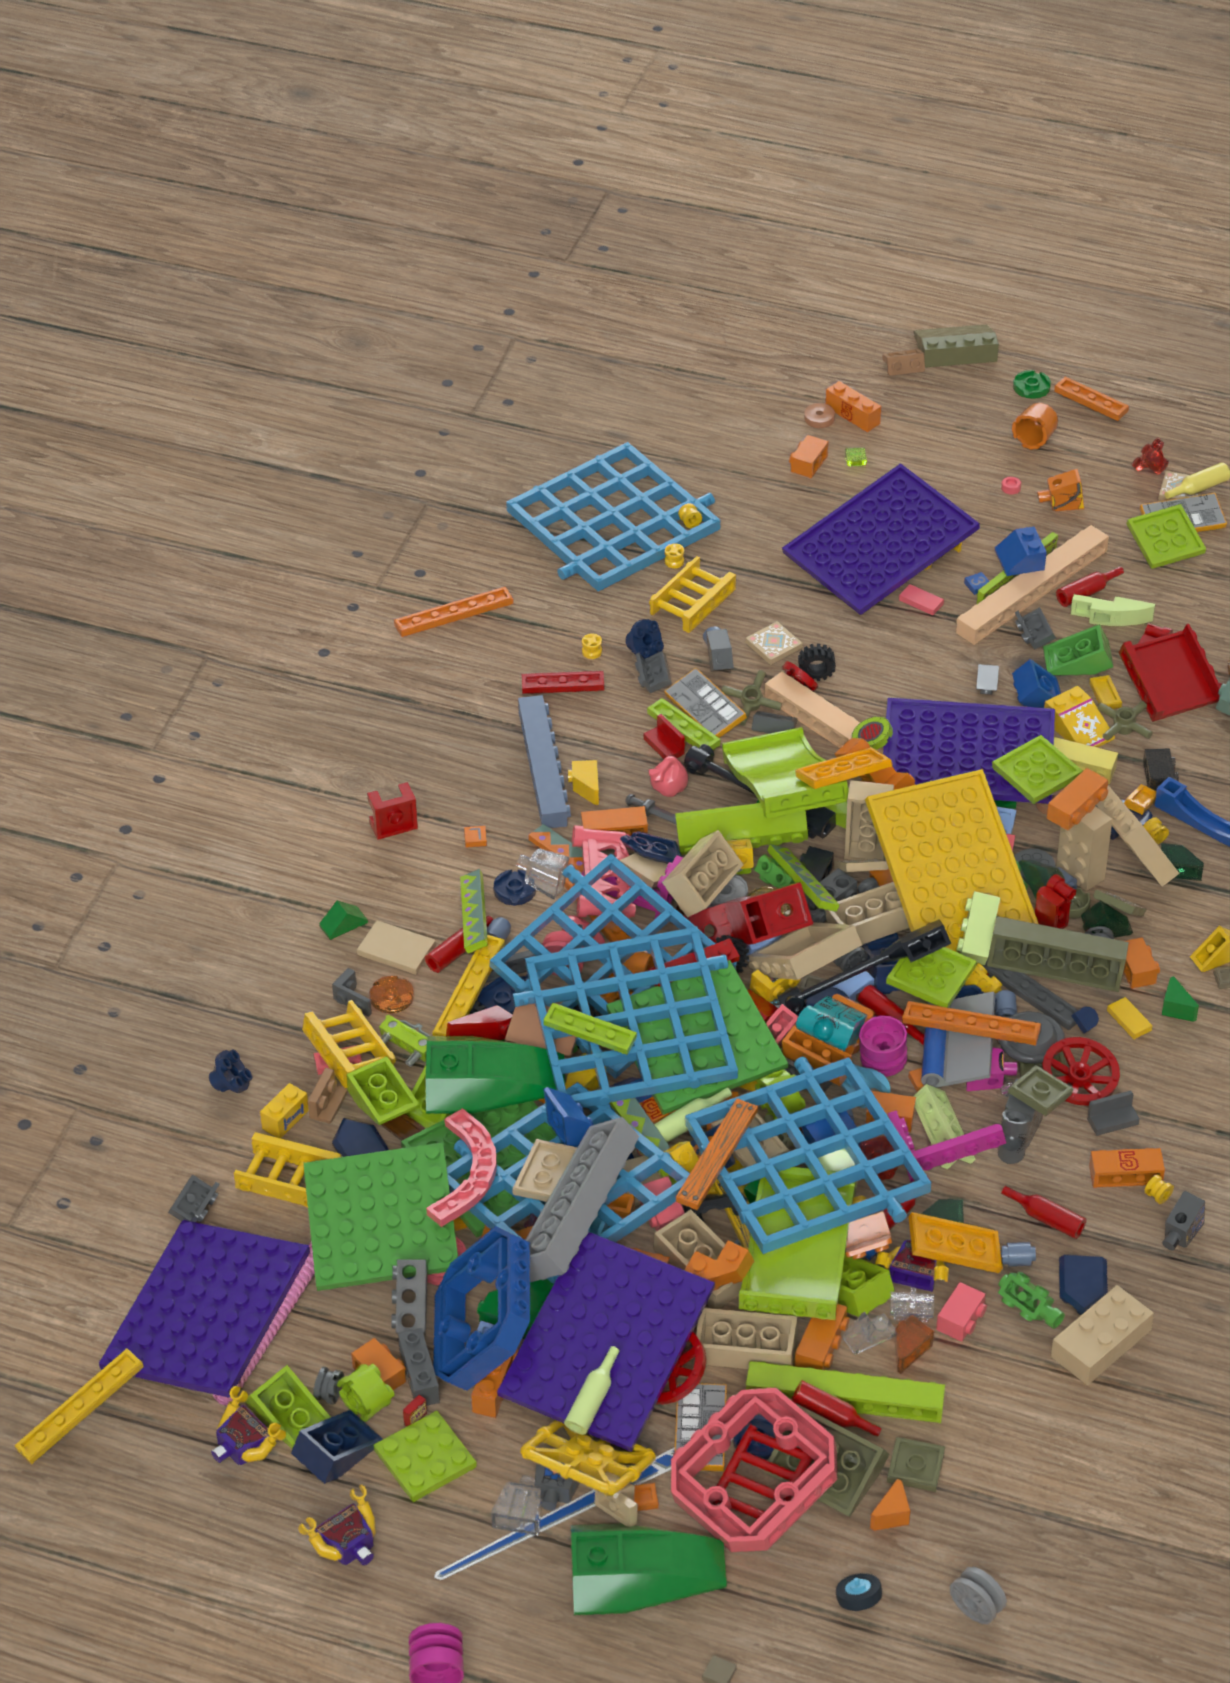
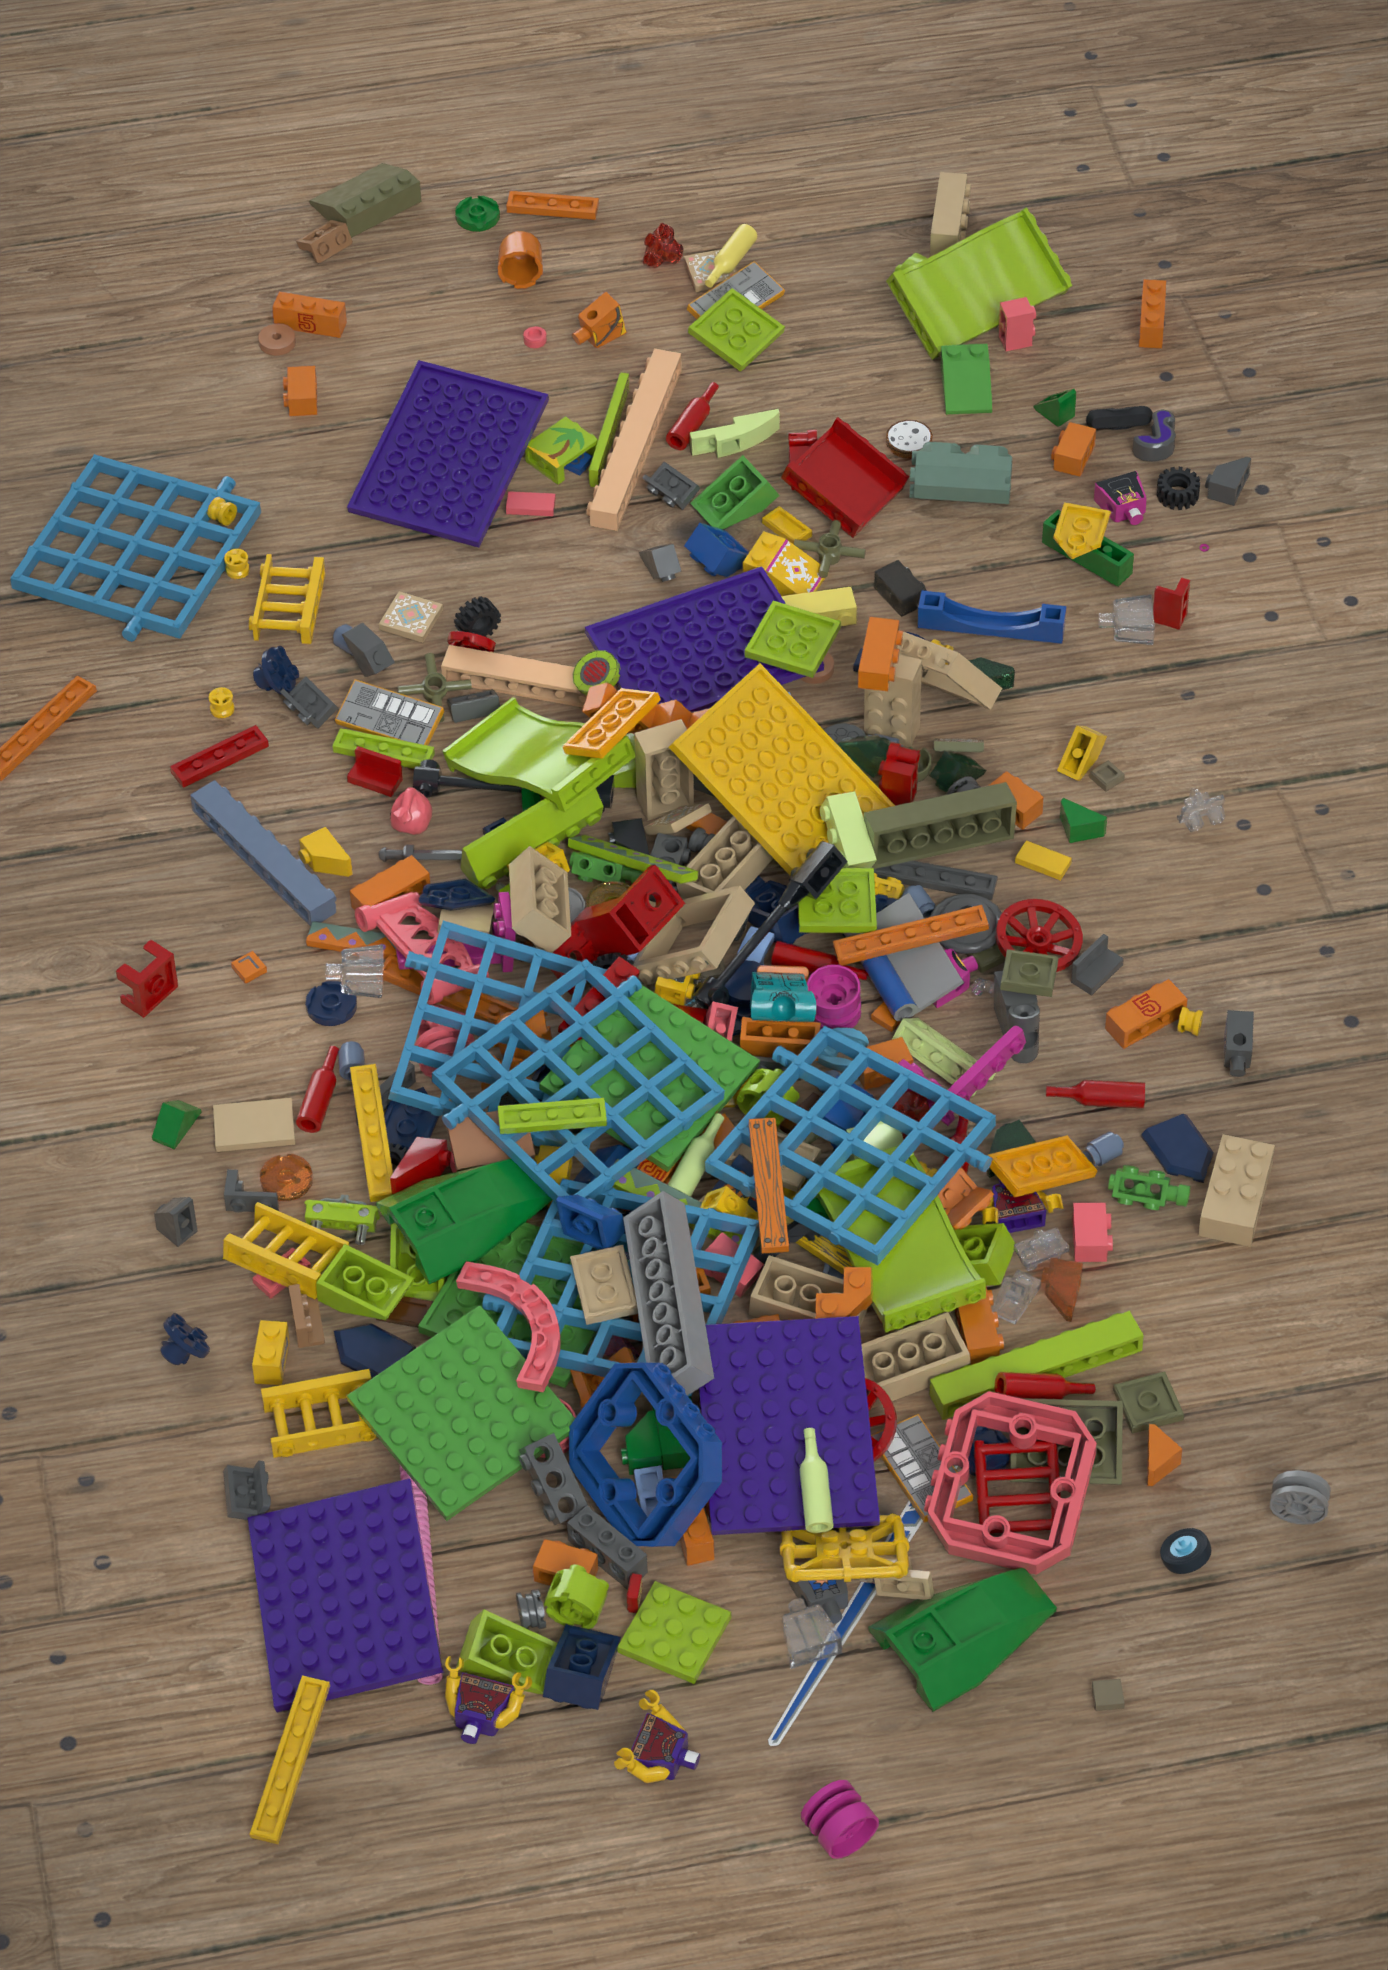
camera: 30 degrees left, 5 degrees up
tile [460,869,488,953] -> none
orange tile [634,1483,658,1511] -> none
clear neon green tile [845,448,867,466] -> none
blue slope [994,526,1047,576] -> none
dark blue tile [1071,1006,1099,1034] -> none
light orange tile [1124,784,1157,815] -> none
none -> dark grey slope [154,1197,198,1247]
none -> lime panel [525,416,598,485]

